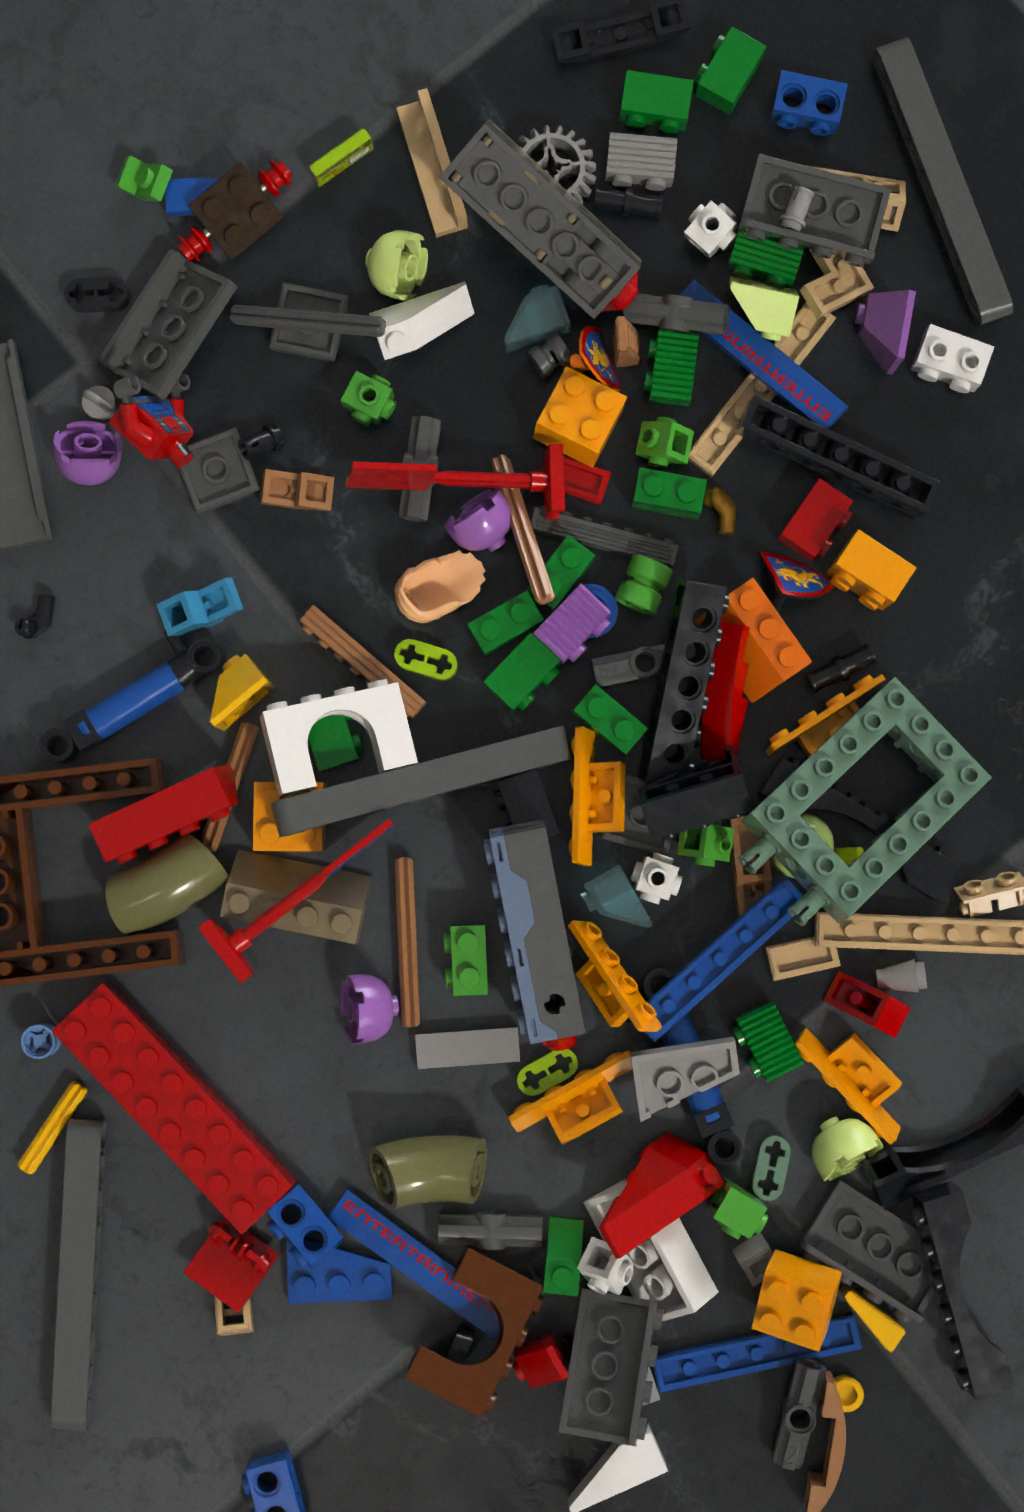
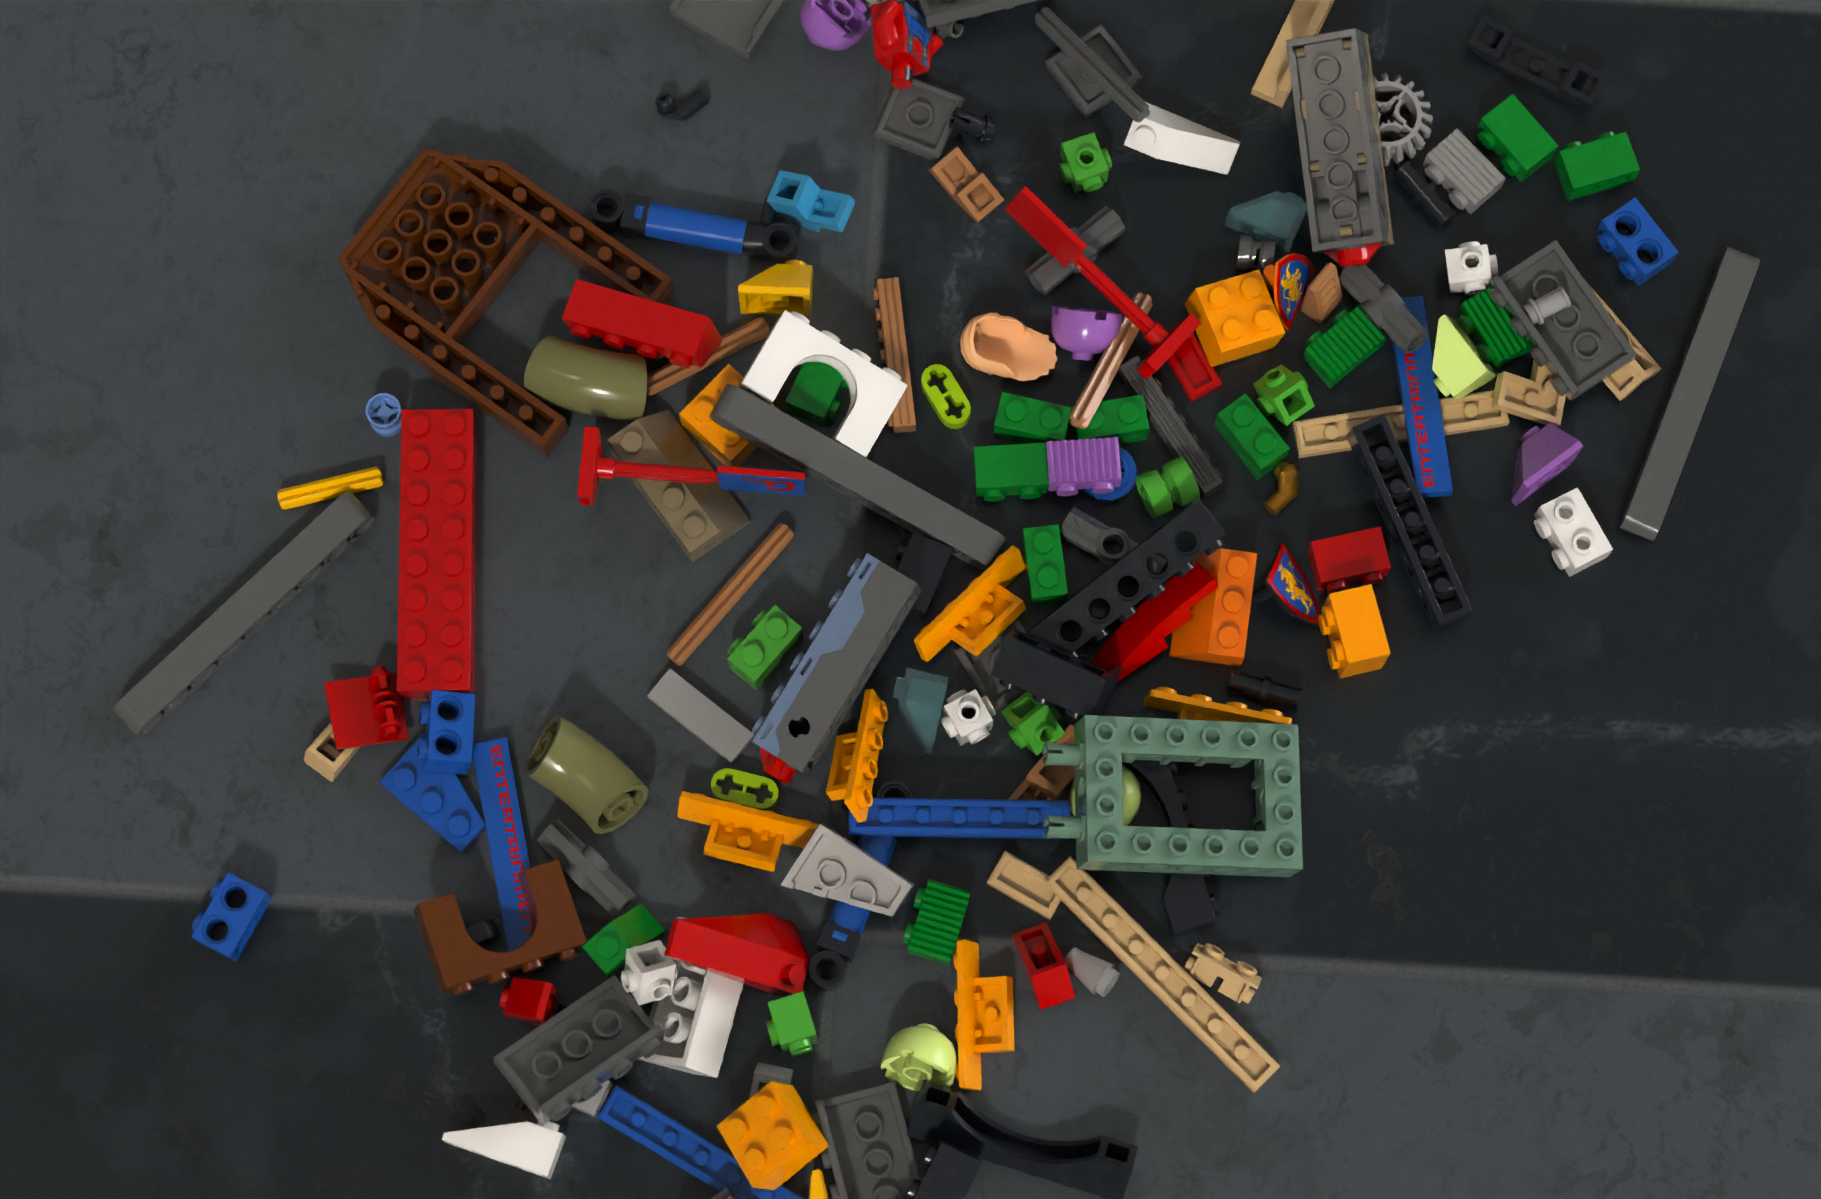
camera: 40 degrees right, 10 degrees down
medium lavender cylinder [340,974,399,1045] -> none
yellowish green cylinder [365,230,428,301] -> none
sand green beam [751,1134,791,1201] -> none

